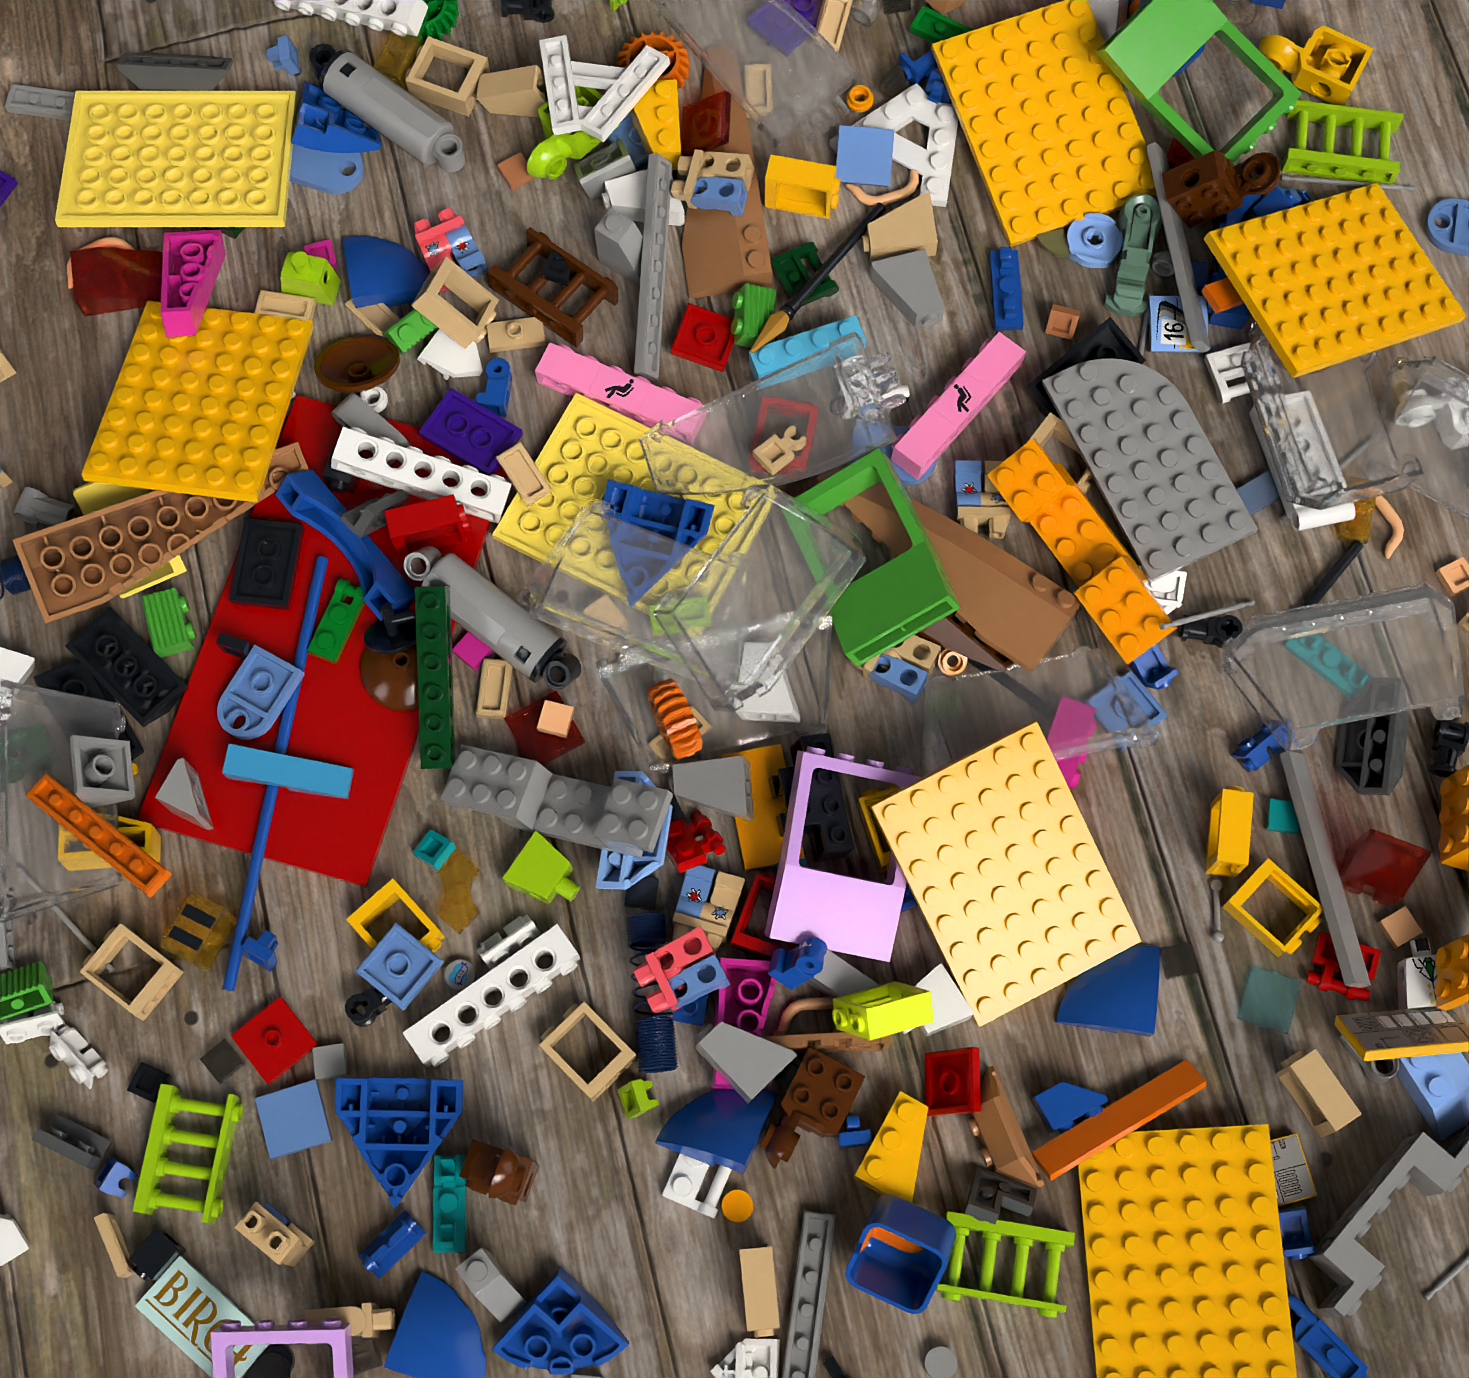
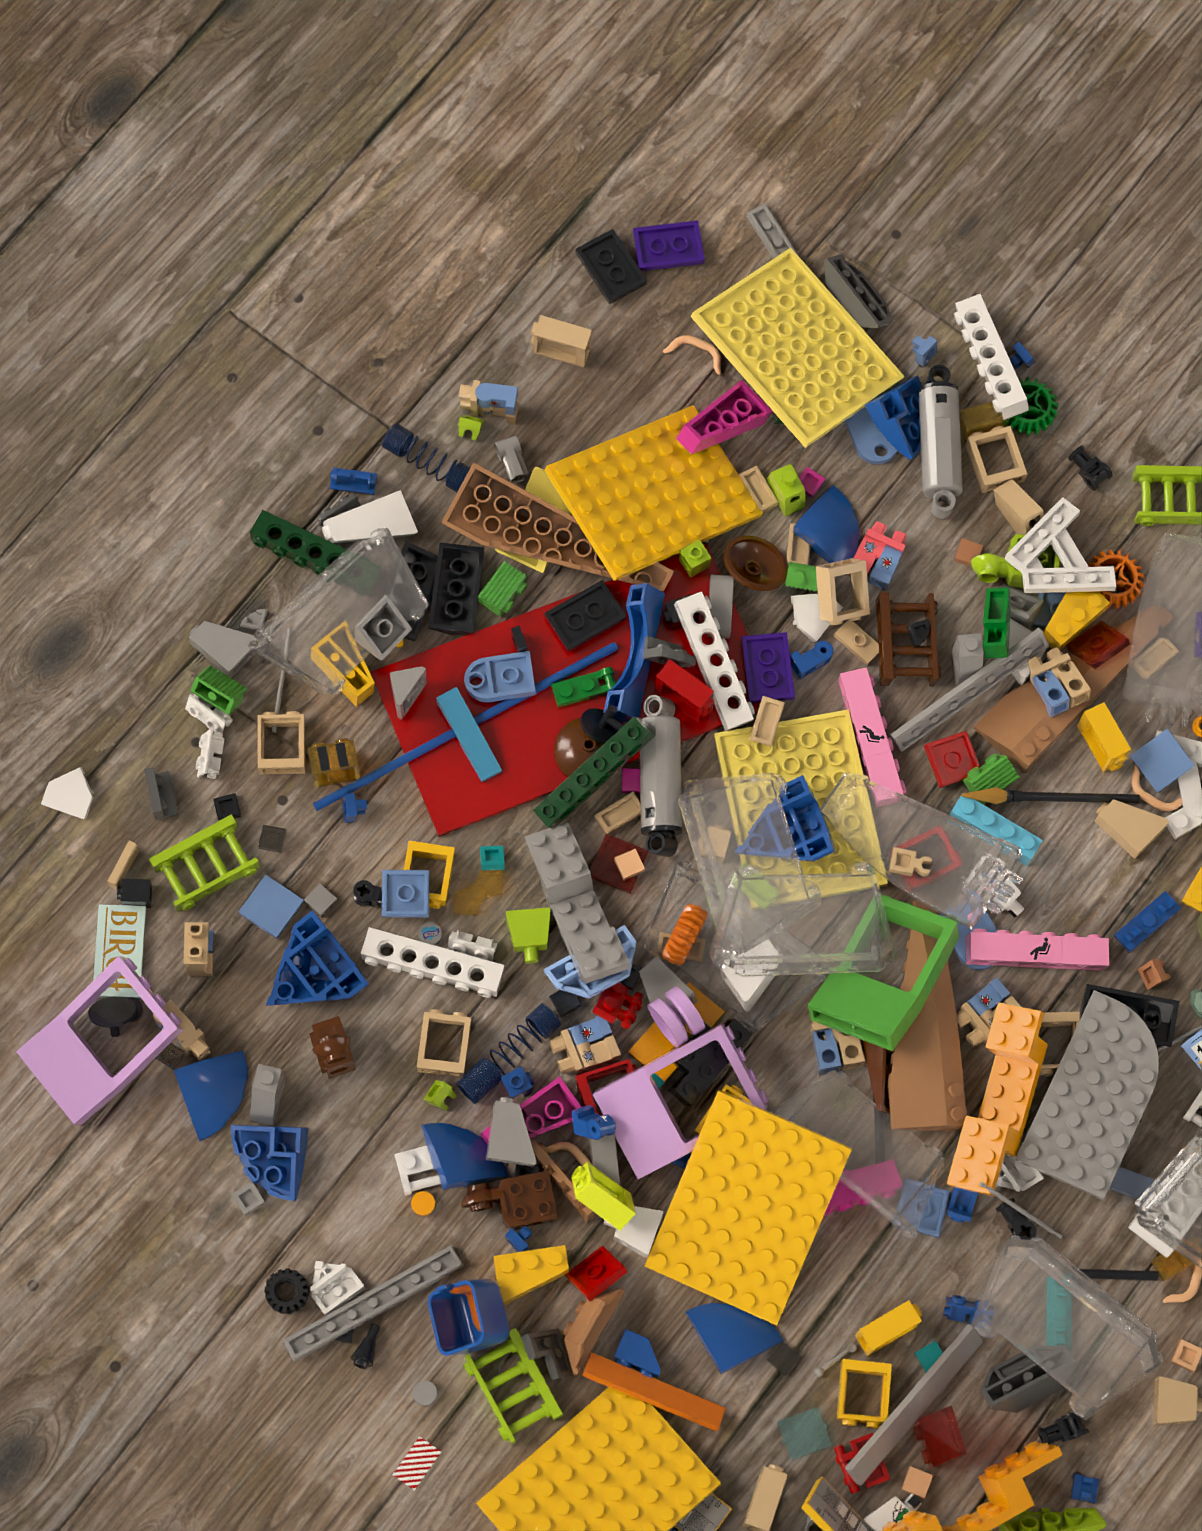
camera: 45 degrees right, 0 degrees up
orange tile [25,773,172,898] -> none
clear red slope [70,247,163,317] -> none
tile [93,1155,137,1198] -> none
red plate [231,996,319,1085] -> none
blue hinge [358,1210,427,1279] -> none
white plate [359,387,388,413] -> none
teal plate [433,1154,467,1253] -> none
coral hips [633,926,731,1013] -> none
tan window [739,1246,780,1338] -> none
dark green plate [770,242,839,307] -> none
light grey slope [869,249,944,327] -> none
light orange plate [937,648,967,676] -> none
none -> lavender wheel [647,986,705,1048]
none -> lime brick [679,539,711,578]
none -> green slope [982,587,1010,658]

